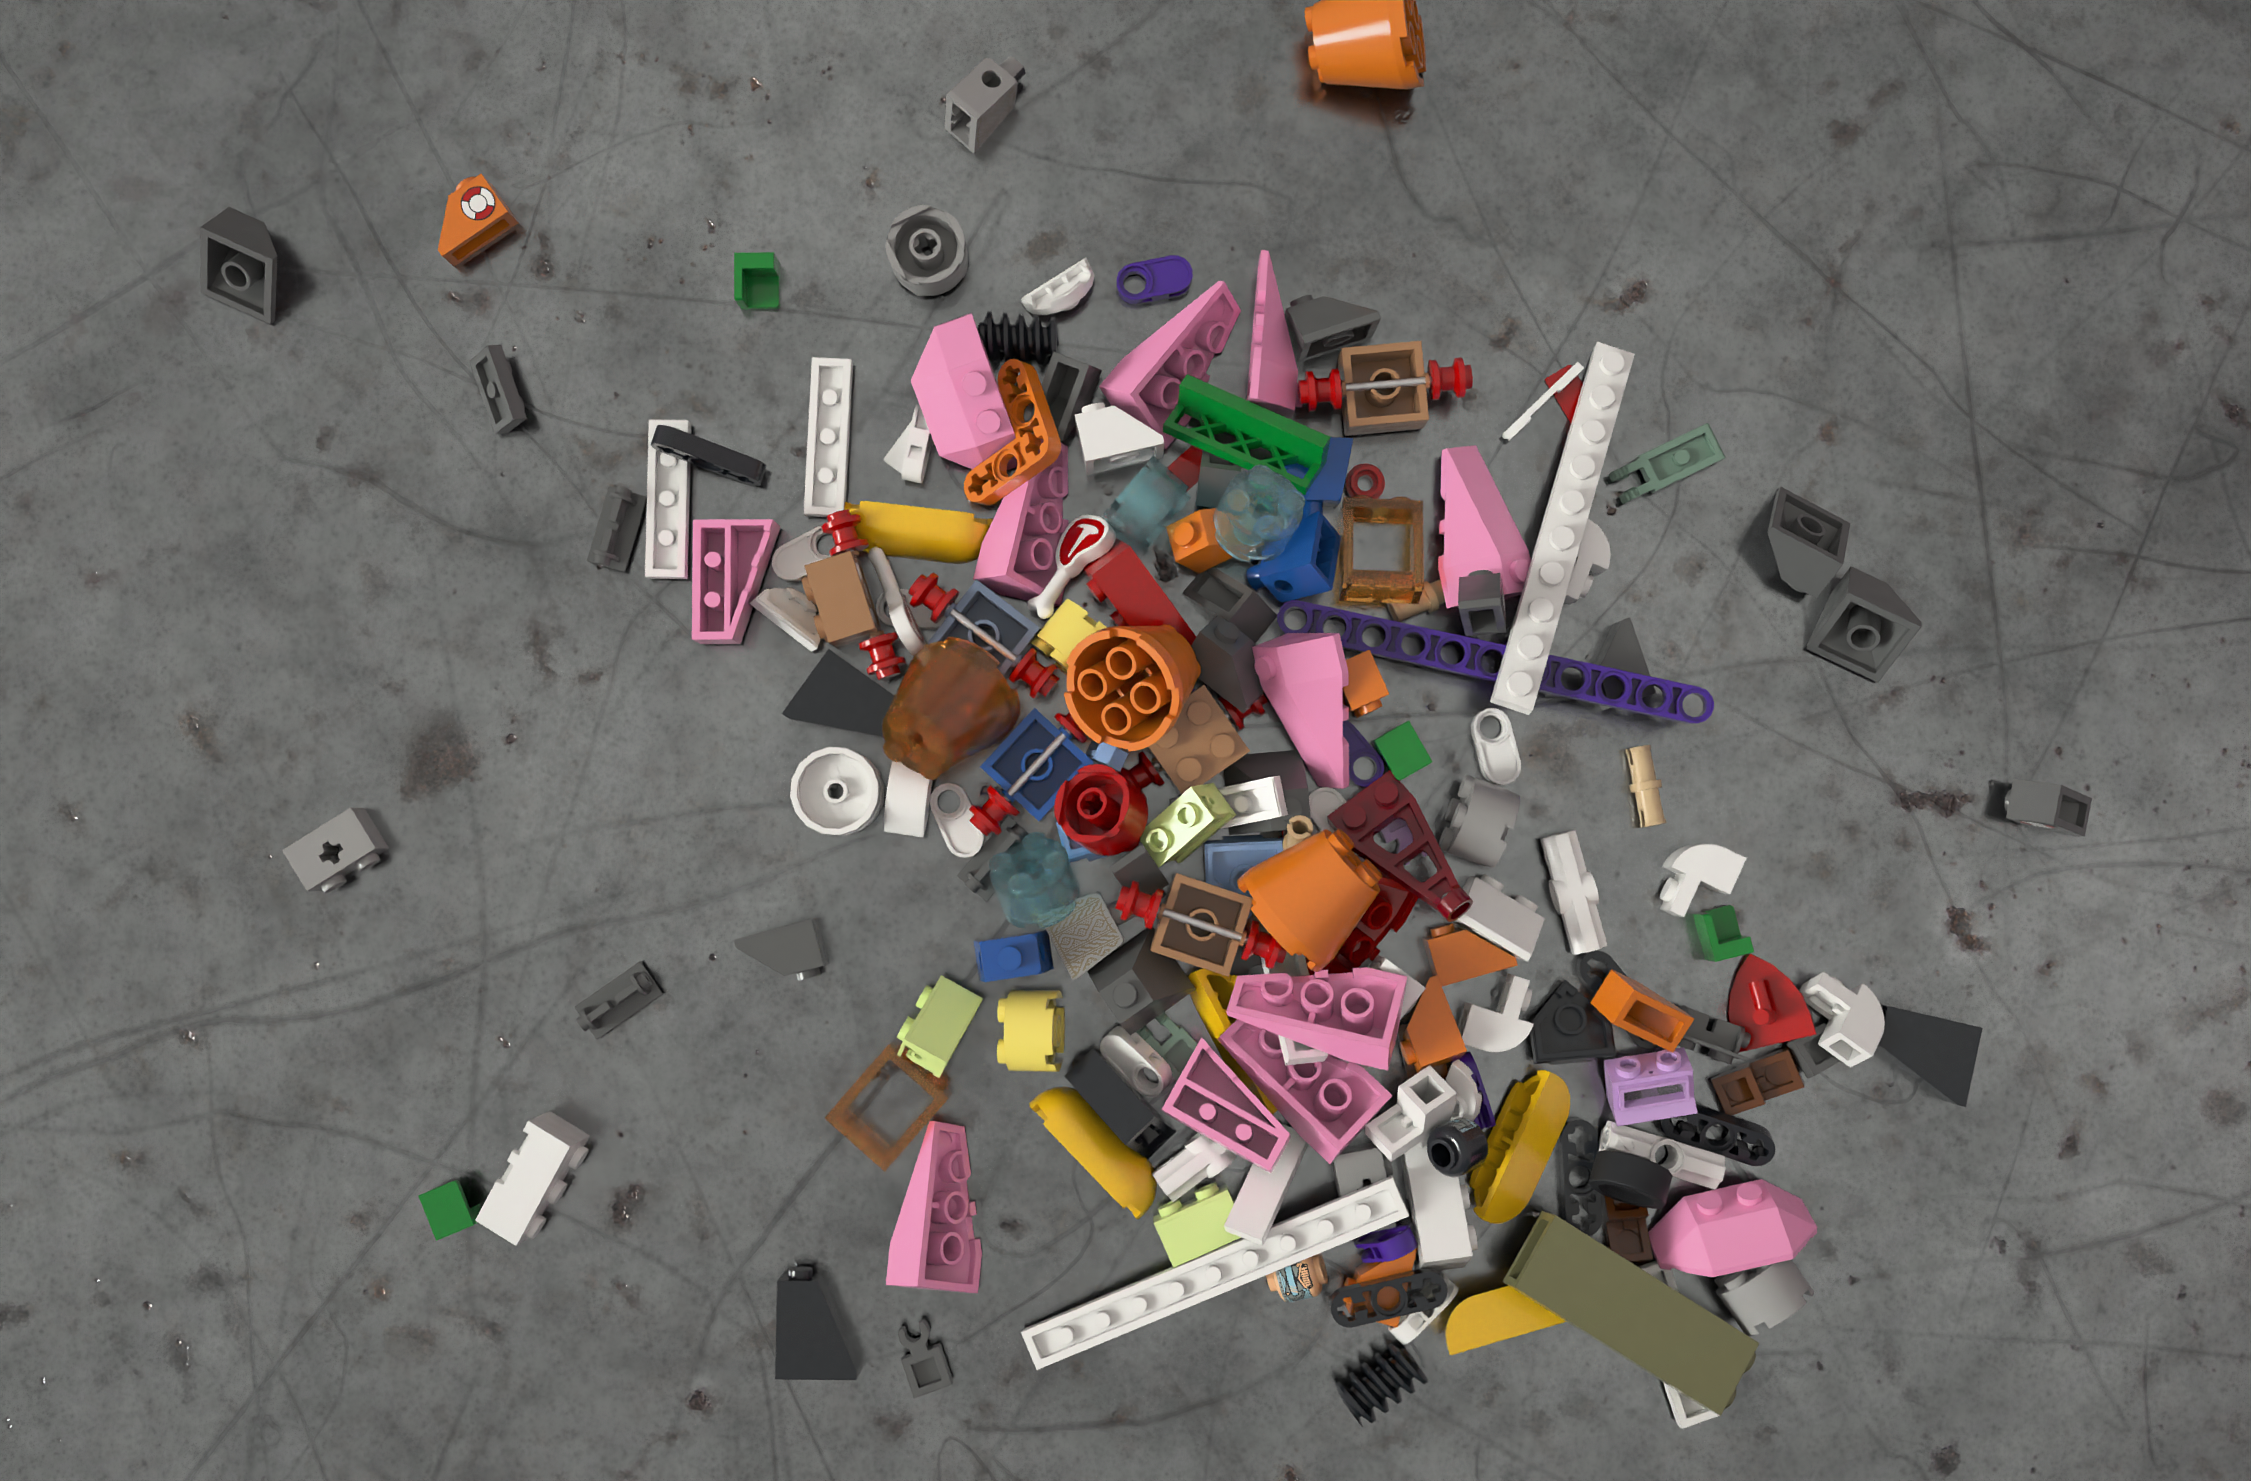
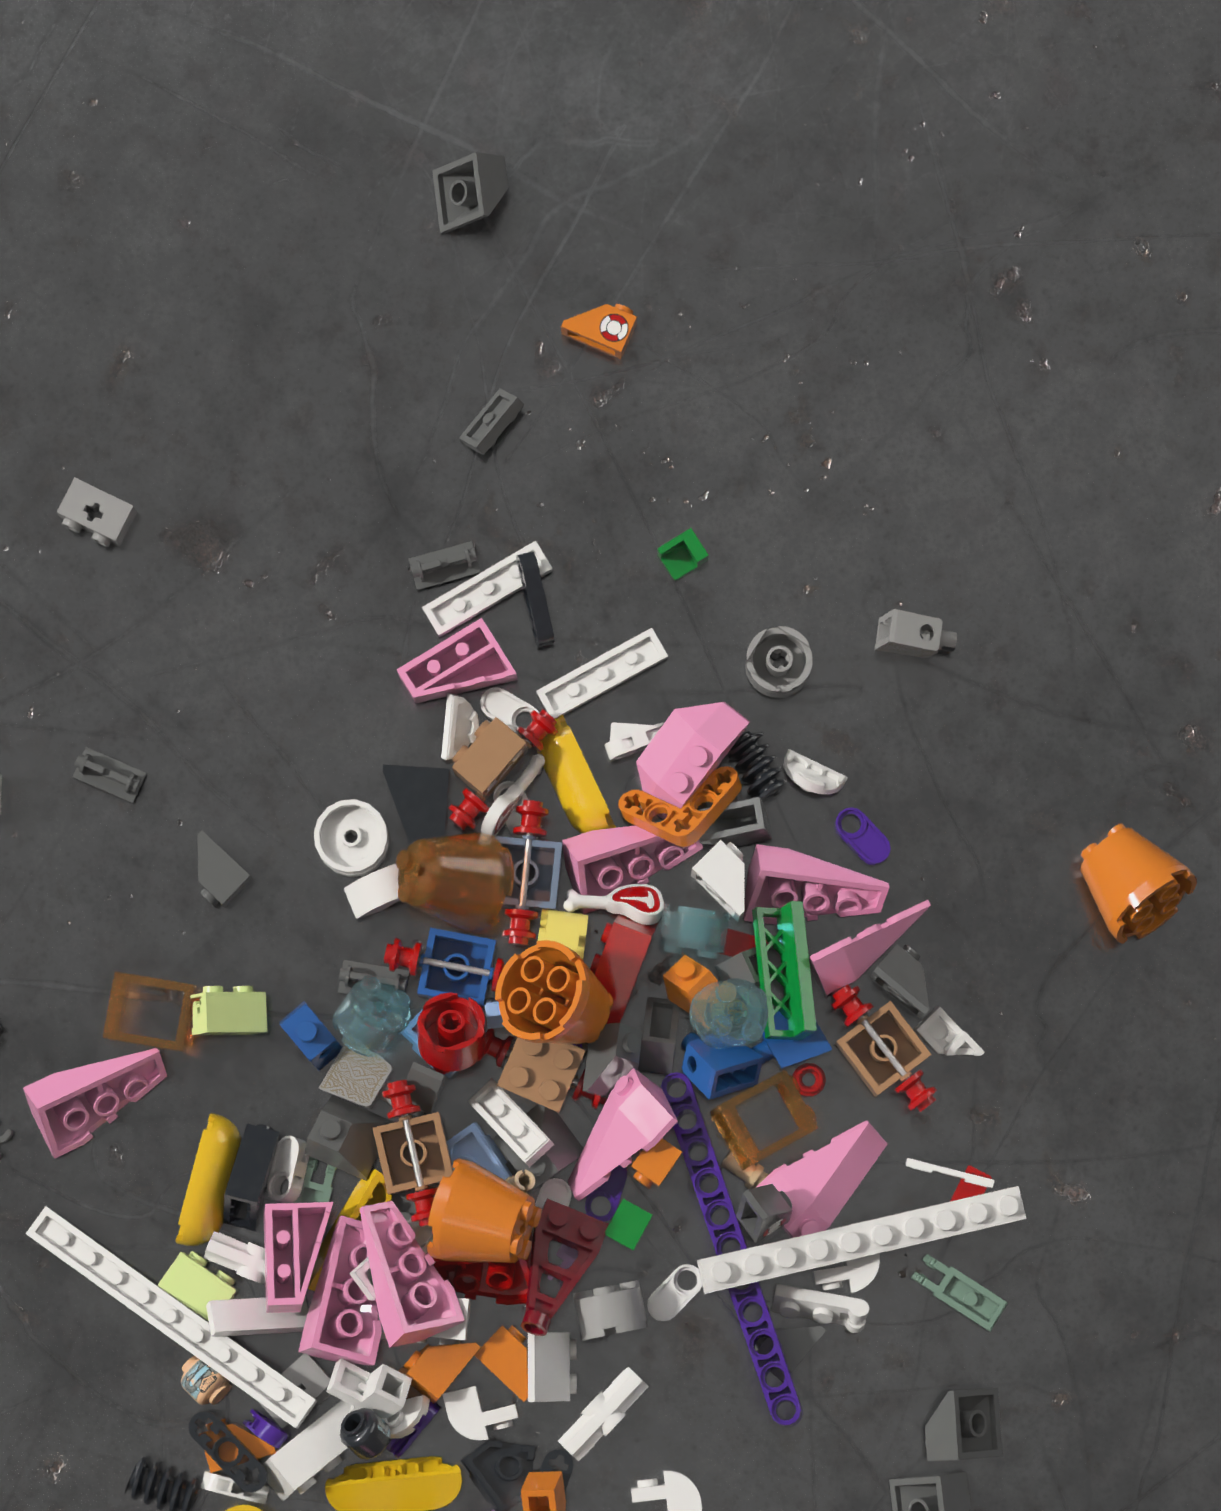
camera: 60 degrees right, 5 degrees down
white piece [930,783,985,858] -> none
light yellow brick [997,990,1065,1072] -> none
yellowish green hinge [1140,783,1236,867] -> none
tan pin [1625,745,1666,828] -> none
none -> white plate [771,1284,869,1333]
none -> white slope [914,1006,985,1056]

